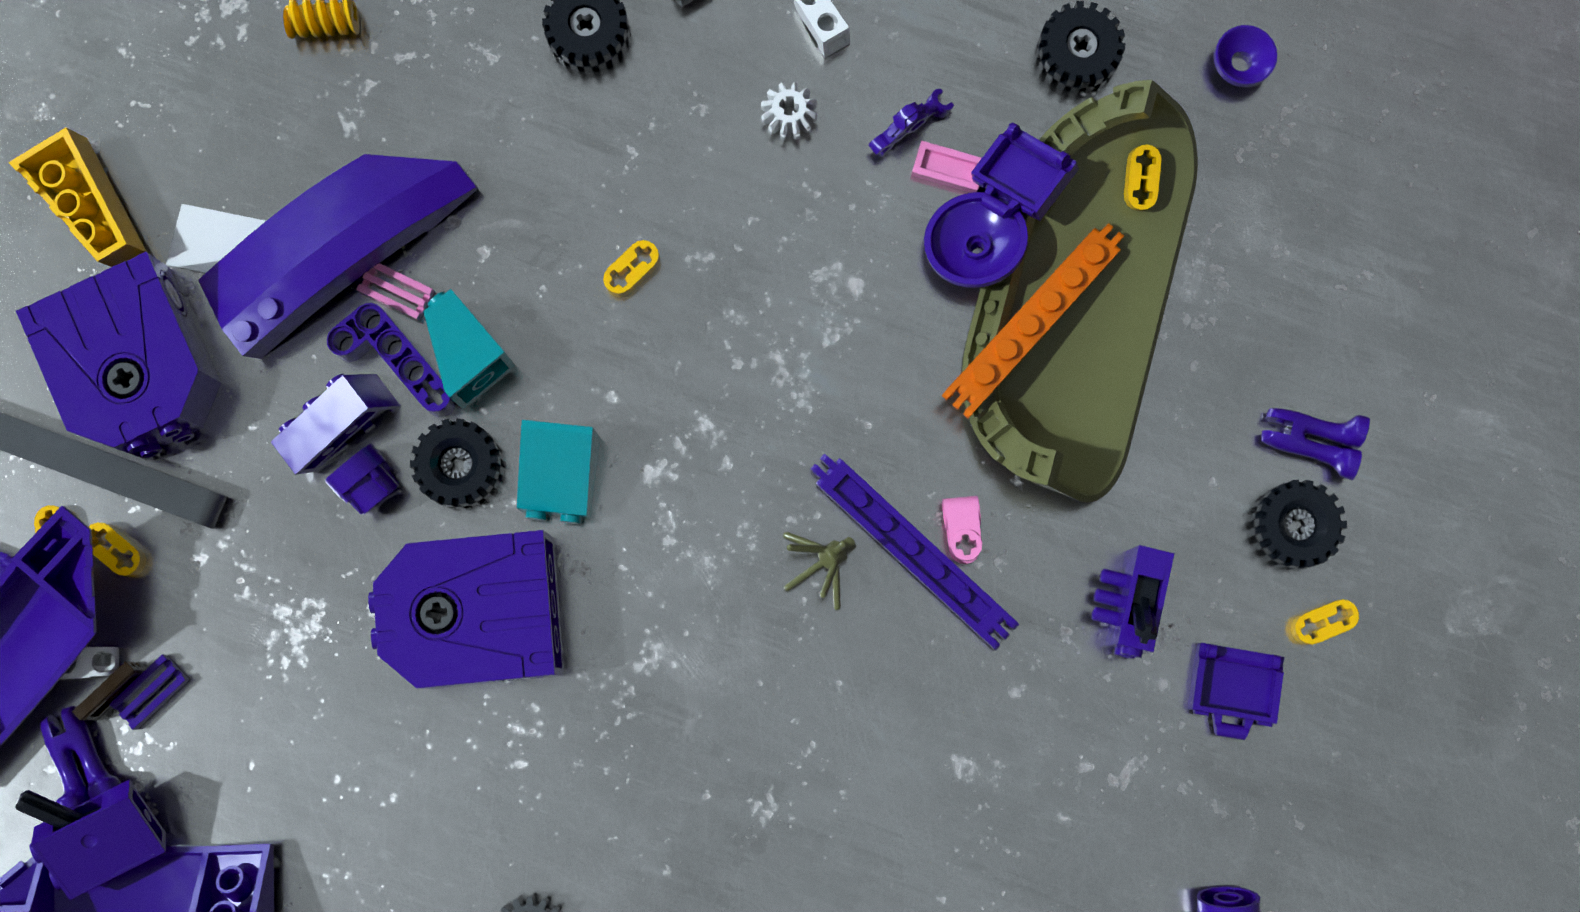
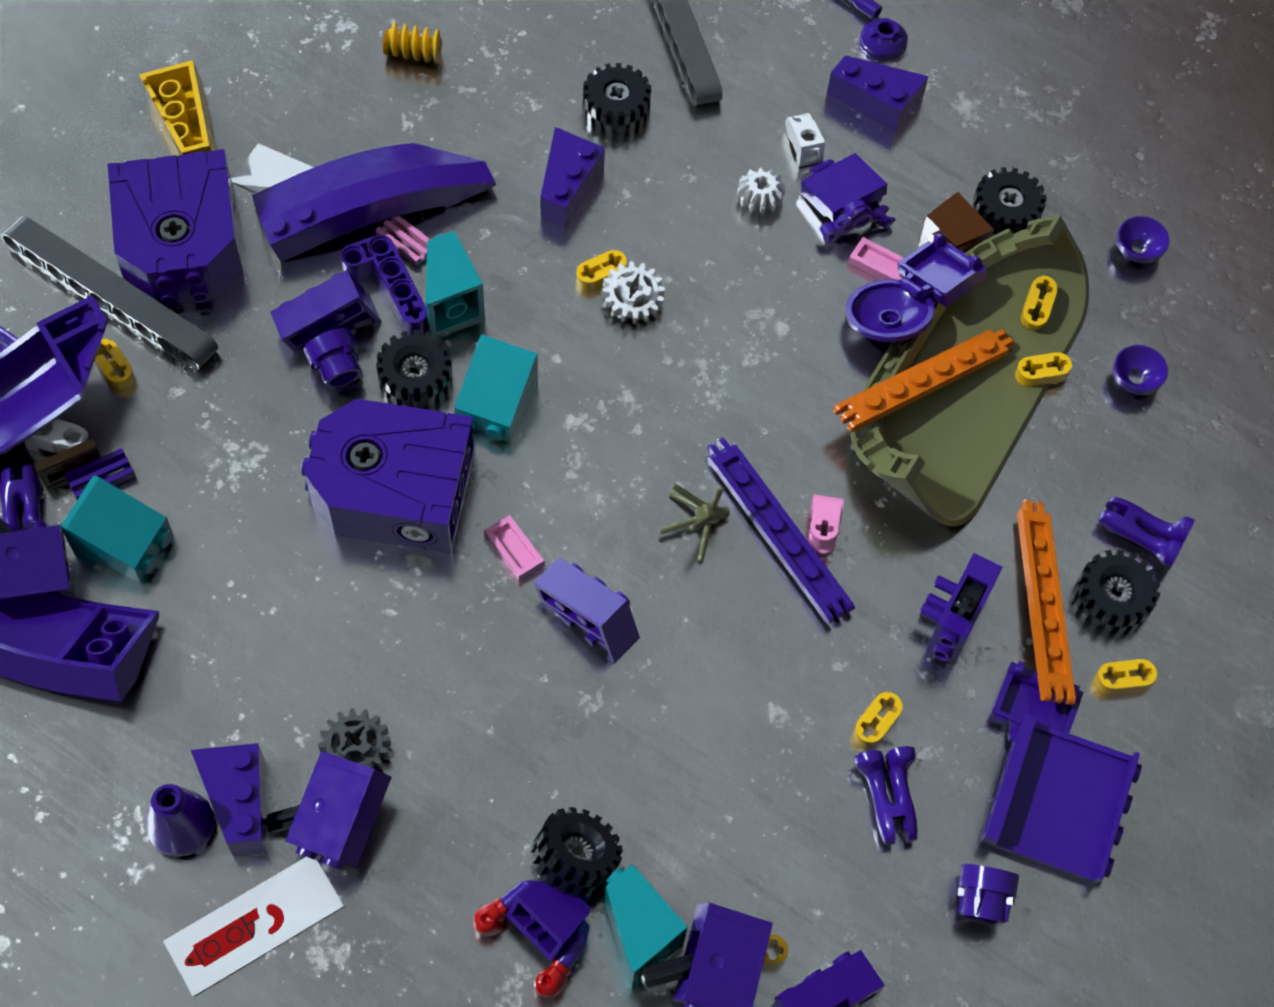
camera: 10 degrees right, 20 degrees down
none -> teal slope [60,475,172,583]
none -> bright pink tile [484,515,545,582]
none -> wedge [533,557,640,663]
none -> dark purple wedge [540,127,605,228]
none -> white gear [601,261,665,324]
none -> dark purple piece [801,153,887,222]
none -> yellow beam [853,692,903,748]
none -> dark purple piece [854,746,918,845]
none -> reddish brown torso [922,192,994,253]
none -> dark purple panel [980,713,1142,884]
none -> yellow beam [1015,352,1072,387]
none -> orange hinge [1017,499,1076,705]
none -> dark purple piece [1113,345,1168,395]

